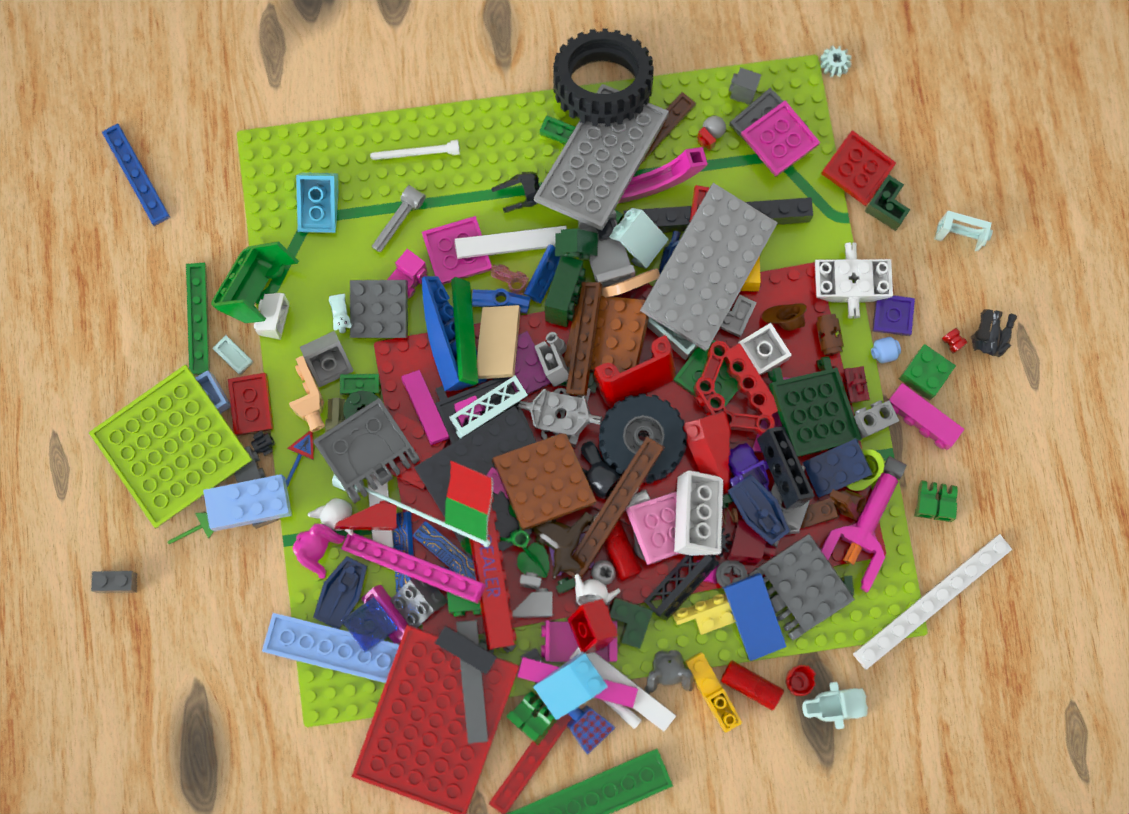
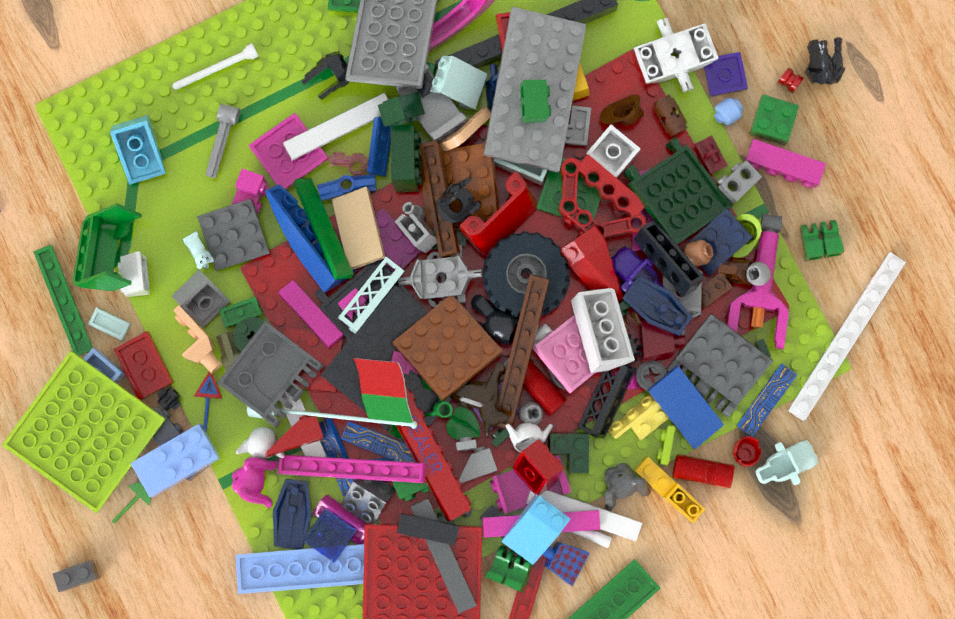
camera: 10 degrees left, 5 degrees up
none -> black piece [437,177,481,223]
none -> green brick [520,80,551,123]
none -> lime plate [657,426,676,466]
none -> nougat head [683,240,713,267]
none -> blue tile [736,364,797,437]
none -> light grey piece [746,262,771,286]

